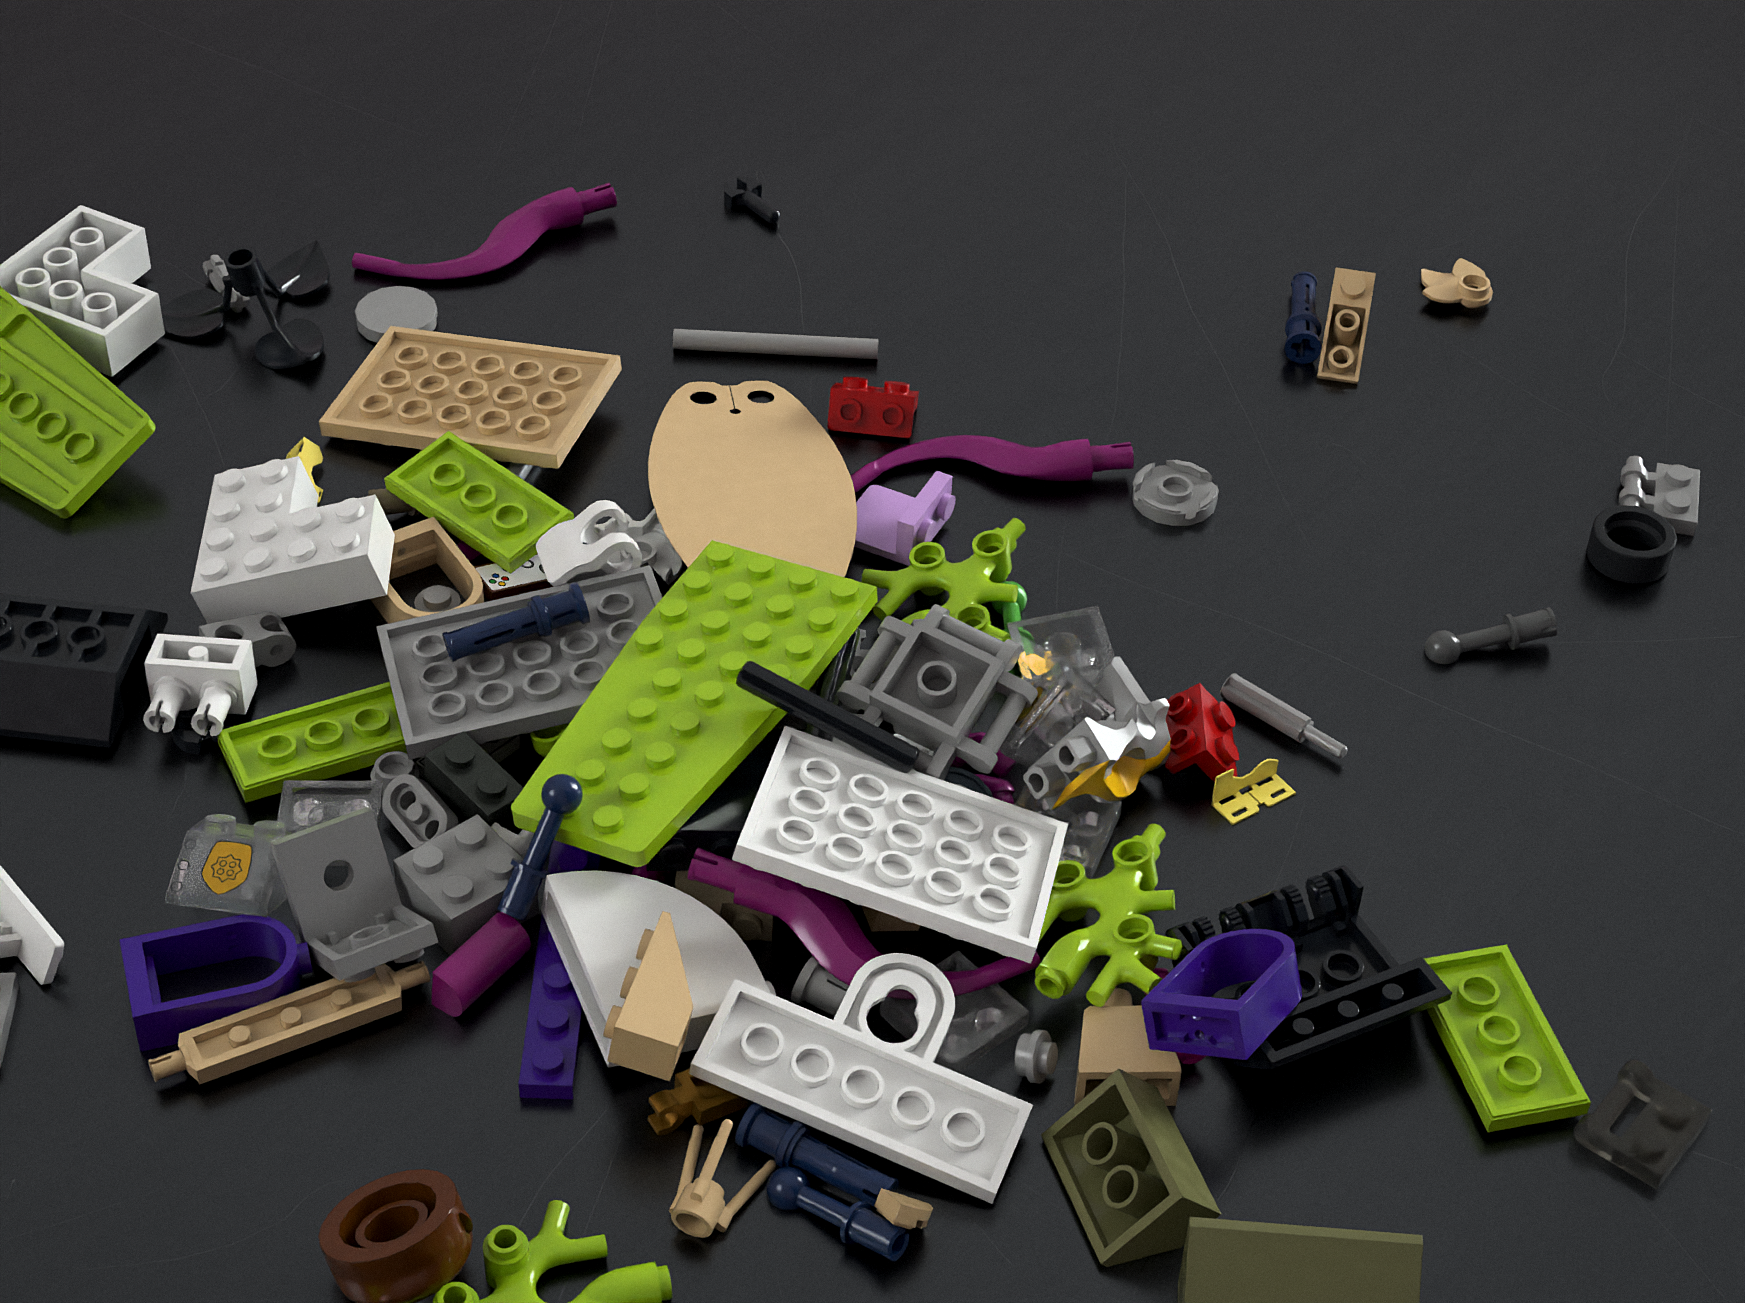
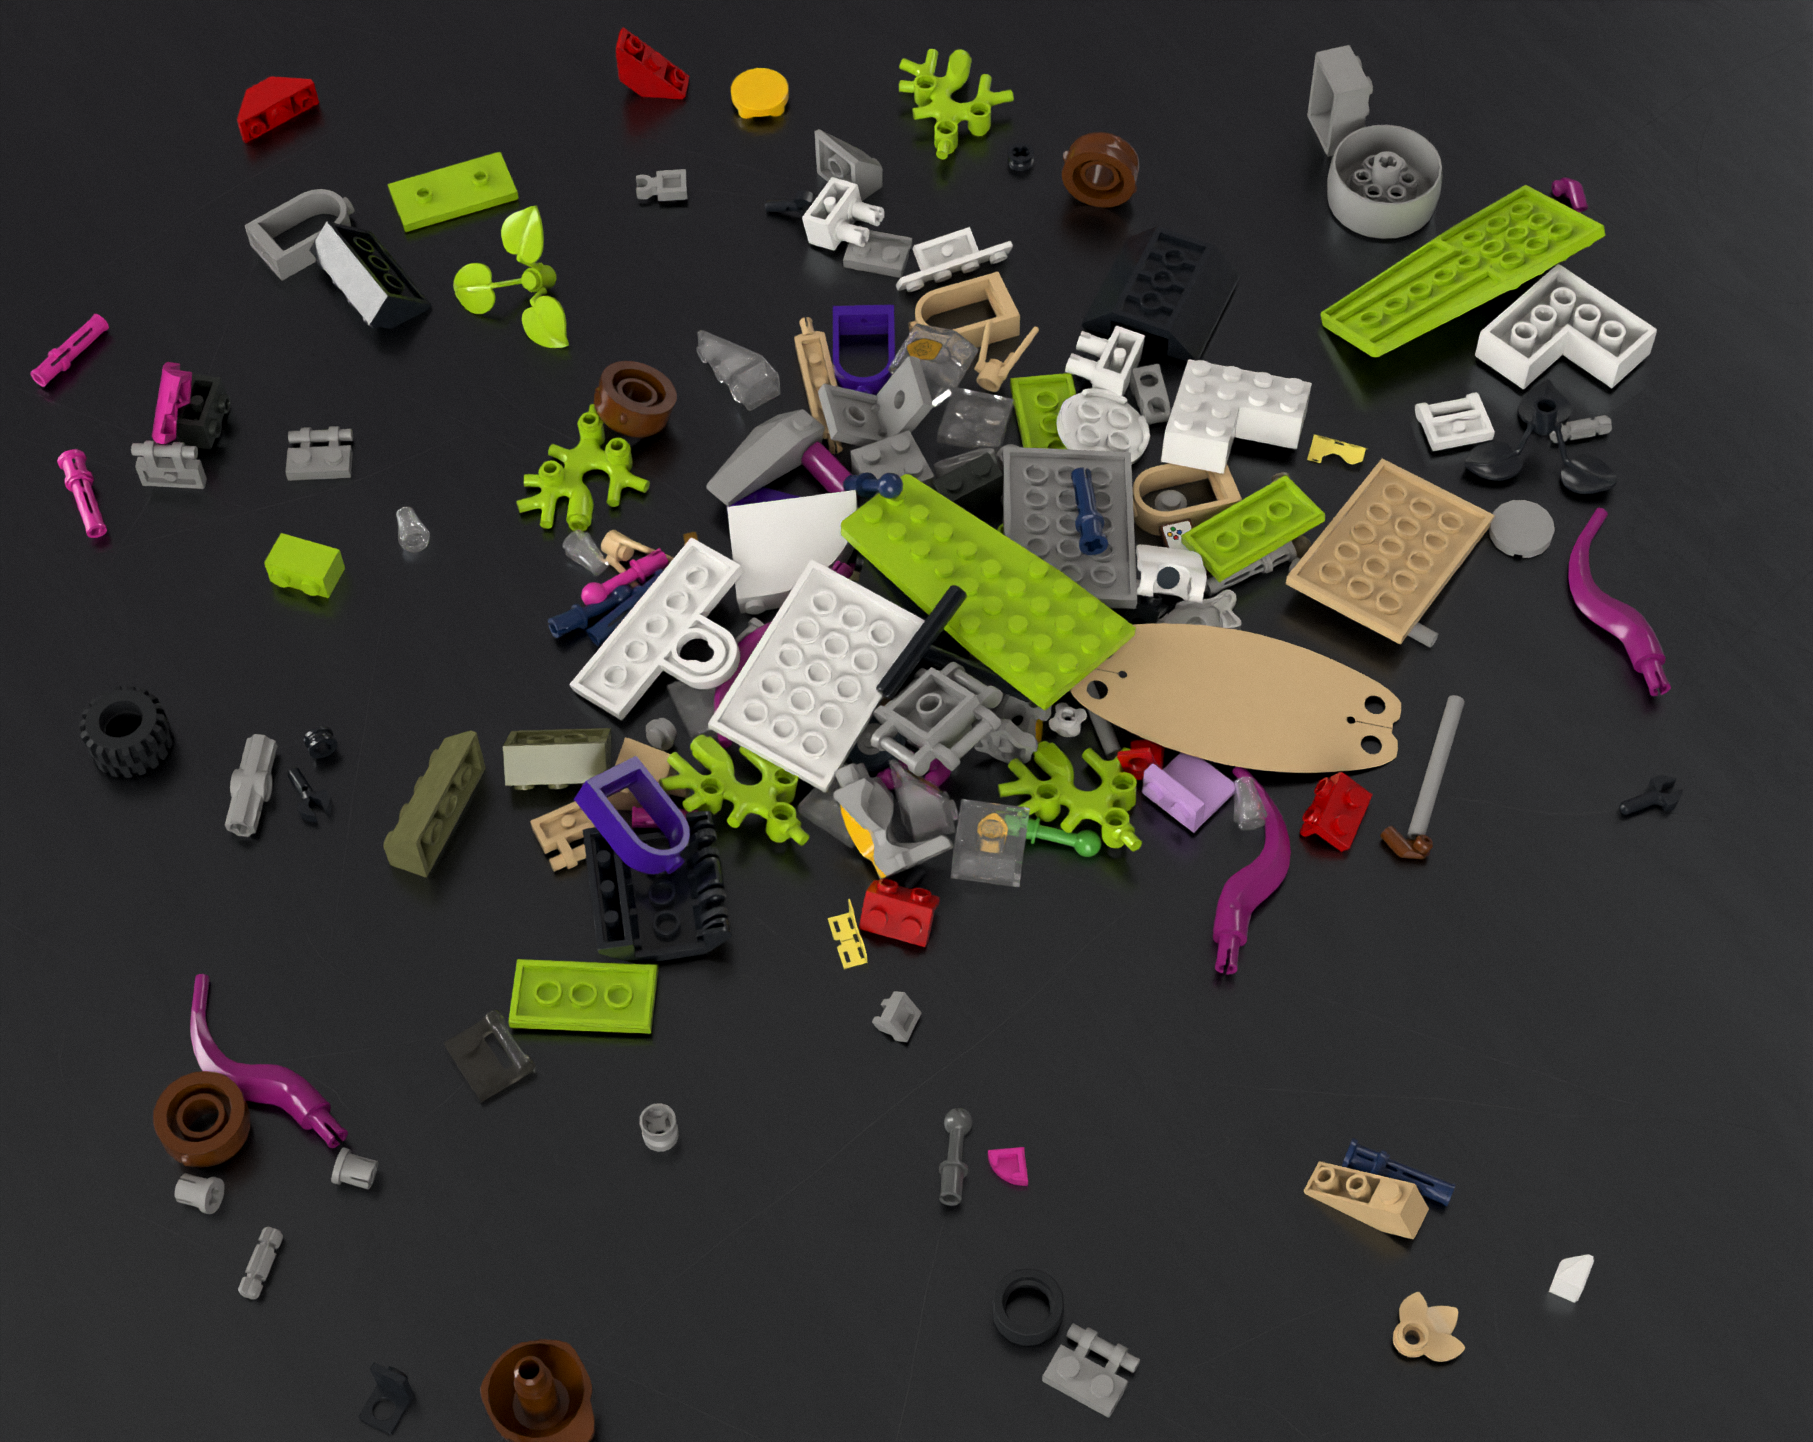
camera: 110 degrees right, 15 degrees up
tan slope [603,911,693,1081] -> none
tan tile [874,1188,933,1229] -> none
light grey tile [1131,460,1219,526] -> none
light grey axle [1220,673,1347,759] -> none
none -> tan plate [530,801,595,872]
none -> clear cone [562,529,609,576]
none -> dark pink pin [581,548,669,606]
none -> light grey wheel [640,1103,679,1152]
none -> clear slope [696,330,781,411]
none -> light grey wedge [707,409,825,507]
none -> light grey tile [872,991,921,1042]
none -> tan window [908,272,1020,355]
none -> tan plant [974,319,1039,392]
none -> dark pink tile [988,1147,1028,1186]
none -> white tile [1056,388,1150,465]
none -> red bracket [1117,739,1165,780]
none -> clear cone [1233,777,1267,830]
none -> reddish brown arm [1380,825,1433,859]
none -> white plate [1415,392,1495,451]
none -> white slope [1549,1254,1594,1303]

